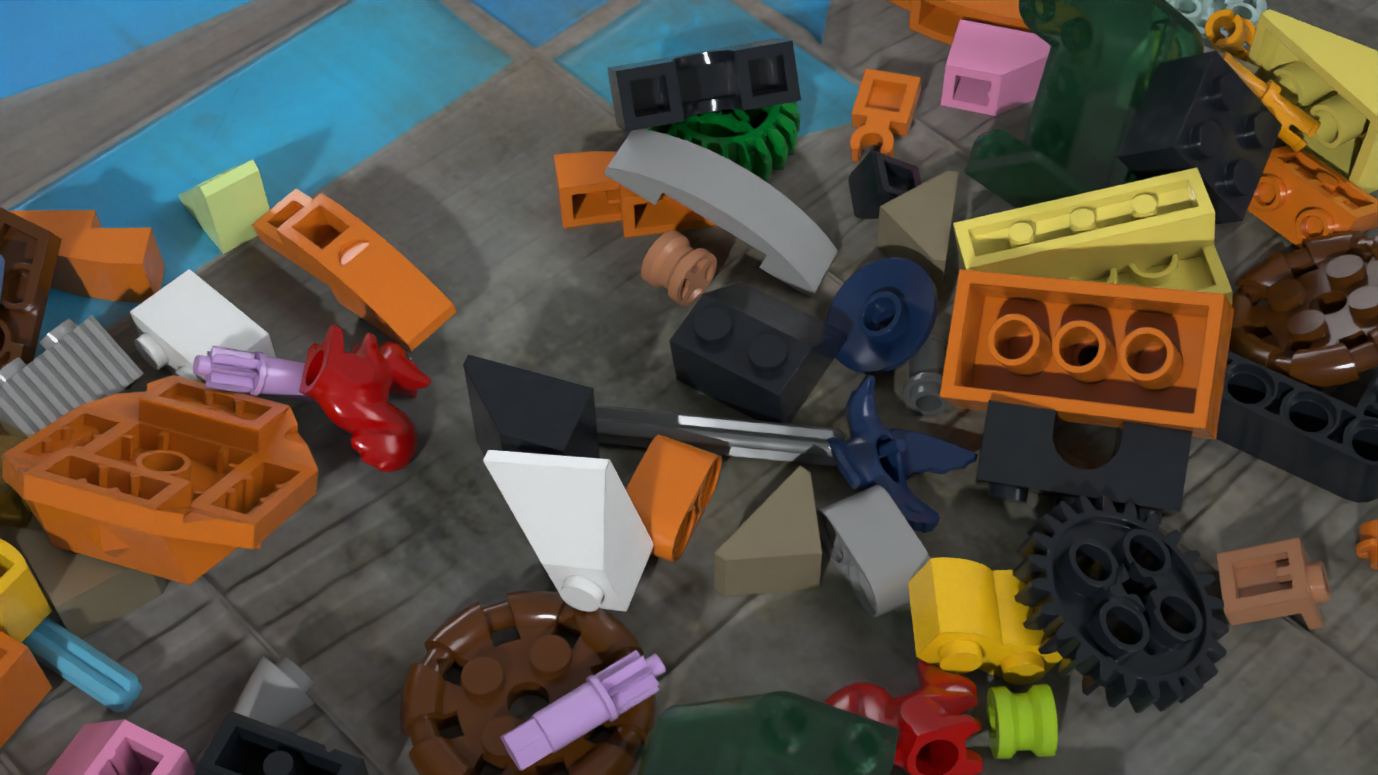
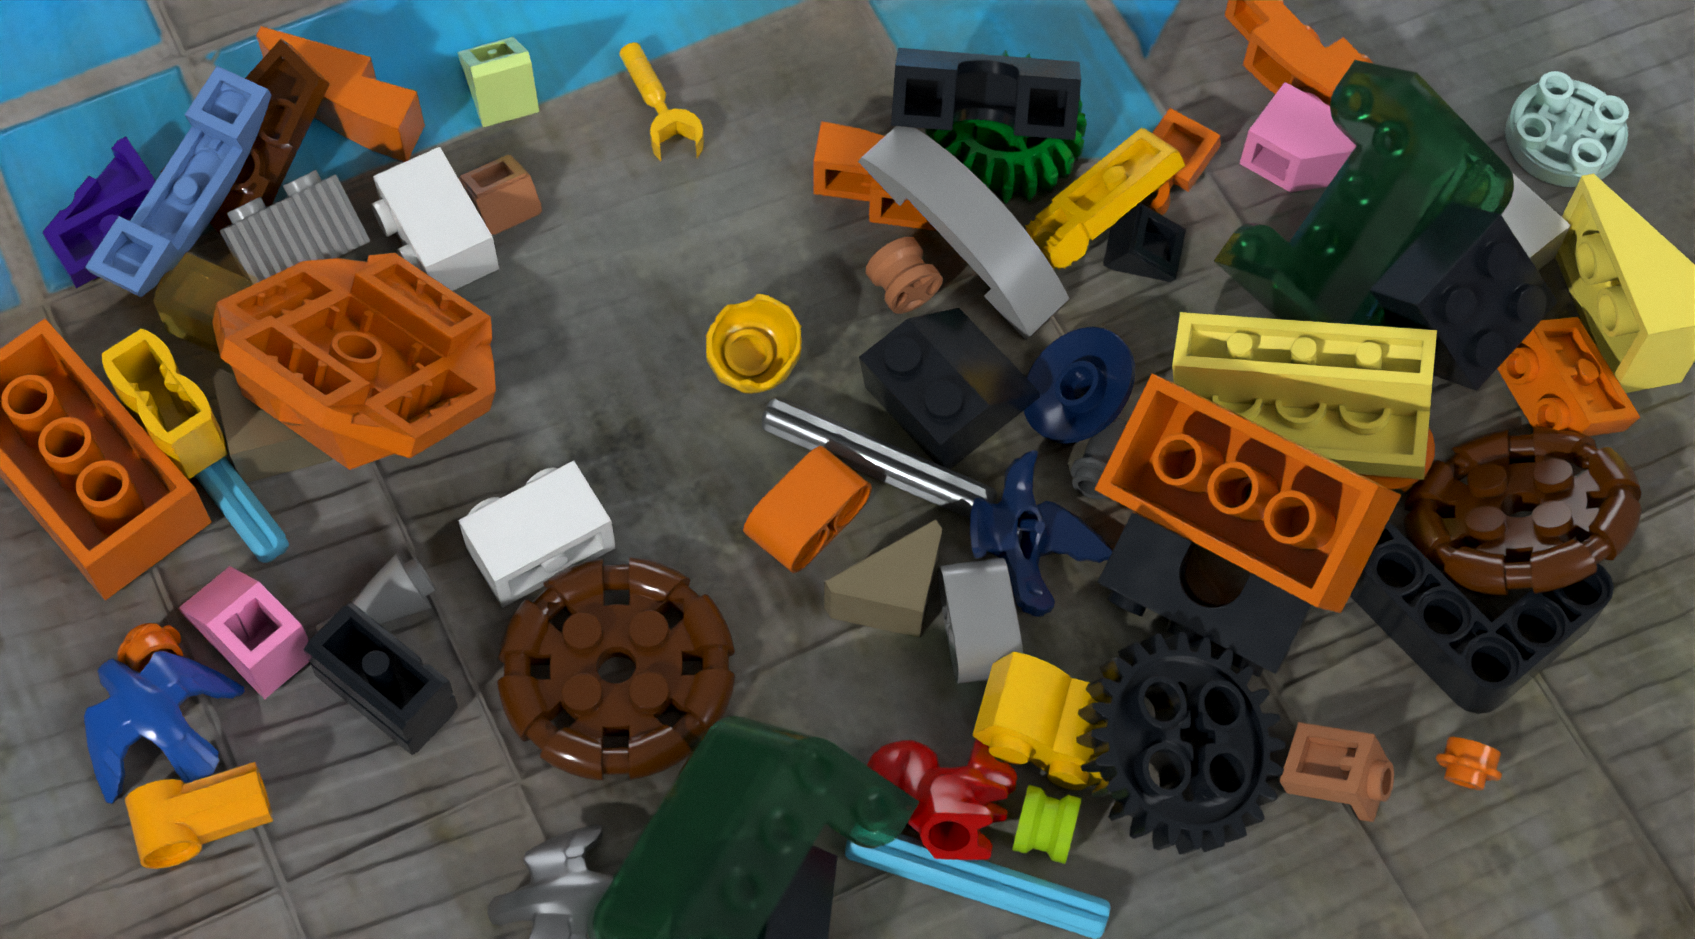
camera: 15 degrees right, 10 degrees up
lavender piece [193,346,314,402] -> none
orange slope [252,189,457,352] -> none
red animal [299,325,431,473] -> none
black slope [463,354,600,459] -> none
white slope [483,450,654,612] -> none
lavender piece [500,650,666,771] -> none
dark tan slope [876,170,959,301] -> none
light orange pin [1205,9,1256,62] -> none
light orange pin [1221,52,1321,152] -> none
none -> nougat slope [458,155,542,235]
none -> white brick [458,461,616,608]
none -> yellow piece [619,42,704,161]
none -> yellow hair [706,294,802,394]
none -> yellow hinge [1025,128,1186,270]

